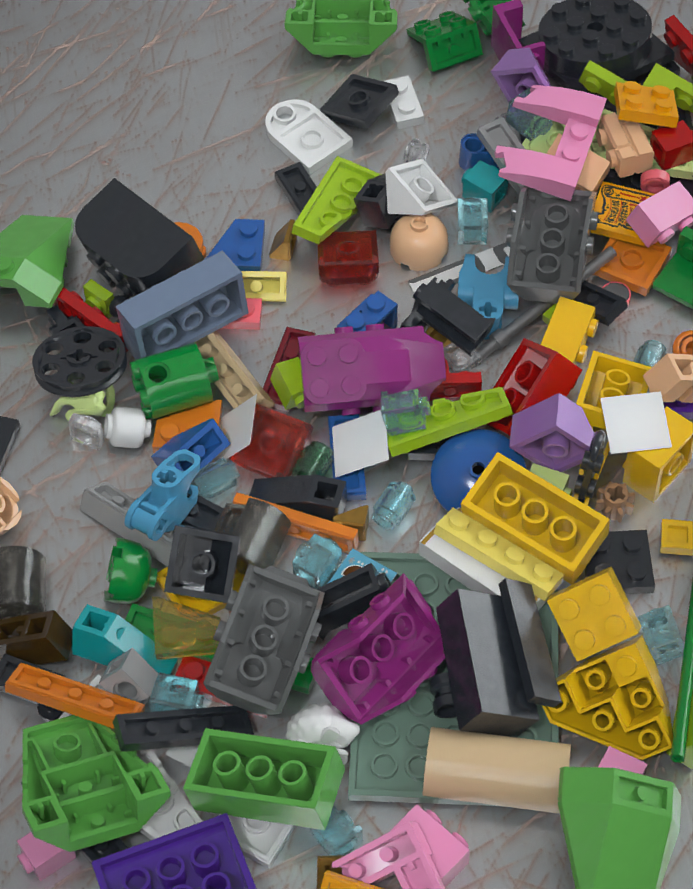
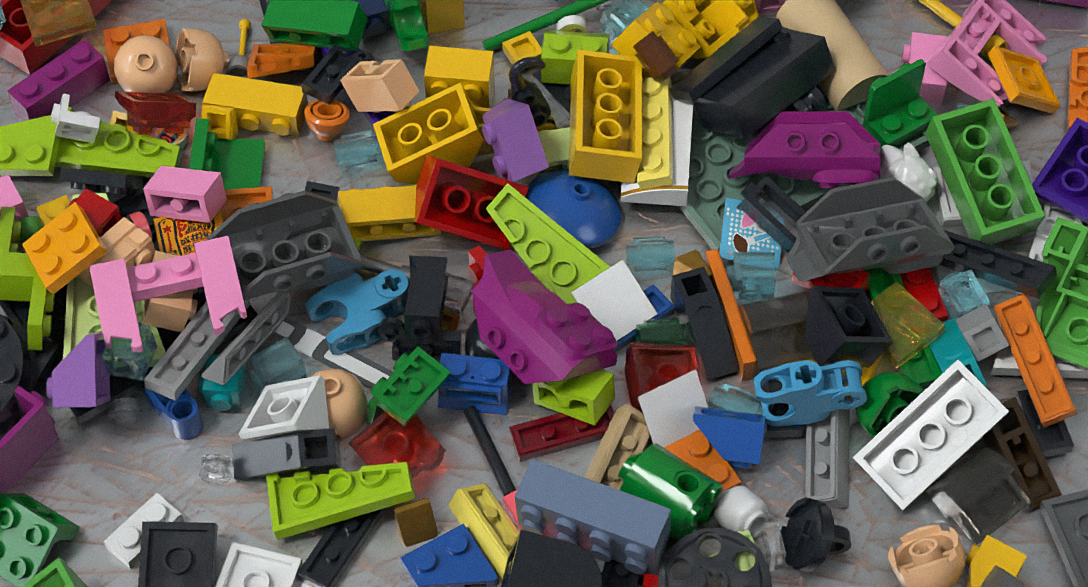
camera: 125 degrees left, 0 degrees up
clear light blue brick [381,389,431,436] -> none
white sticker [600,391,672,454] -> none
none -> light grey slope [202,289,291,385]
none -> green bracket [366,346,451,427]
none -> black bar [463,406,516,496]
none -> lime slope [541,30,610,84]
none -> white tile [557,15,588,32]
none -> reddish brown brick [633,31,679,81]
none -> black tile [780,497,851,572]
none -> white slope [853,360,1009,510]
none -> green bracket [862,59,938,147]

